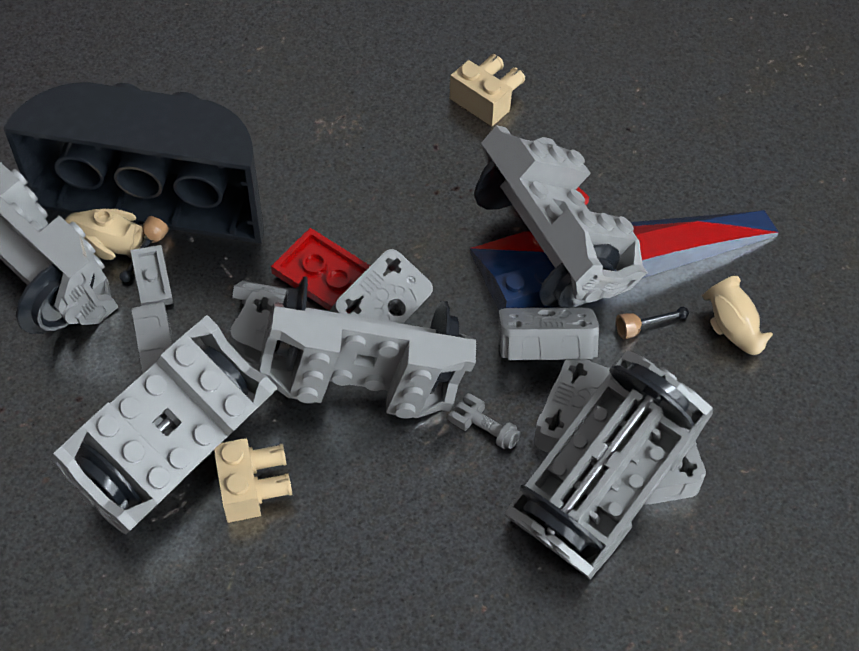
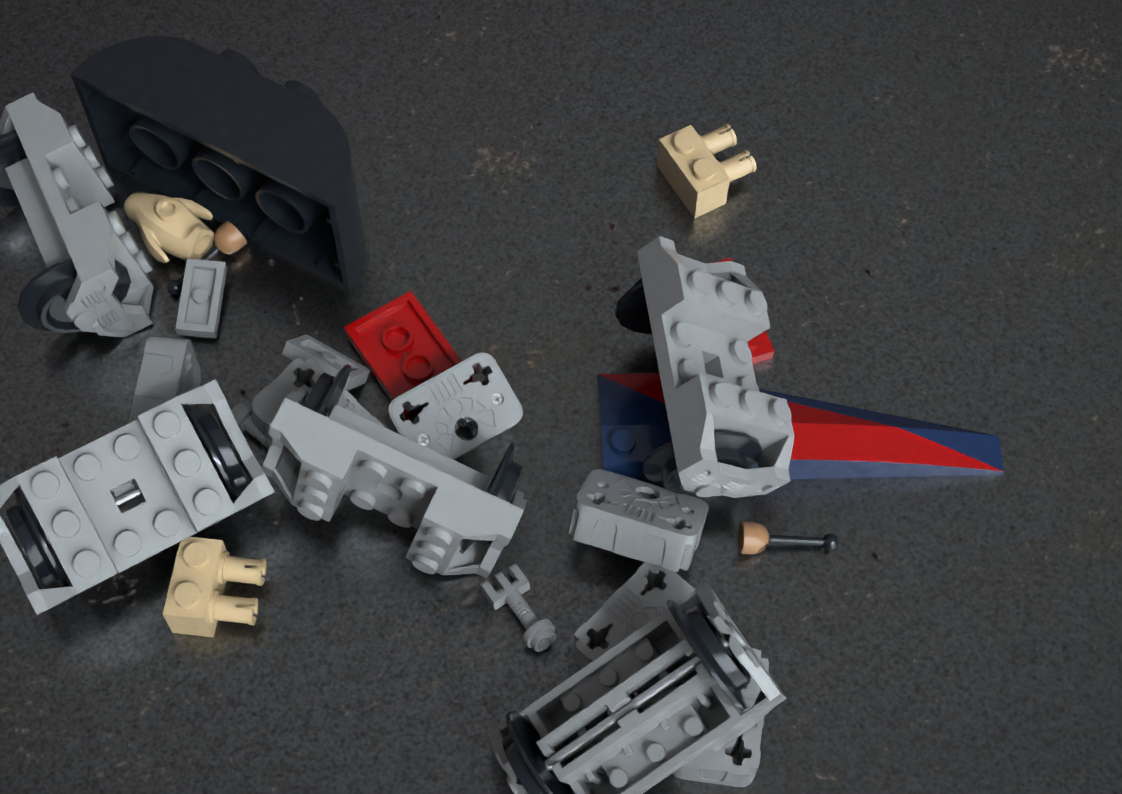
camera: 20 degrees right, 5 degrees up
tan animal [702,276,773,355] -> none

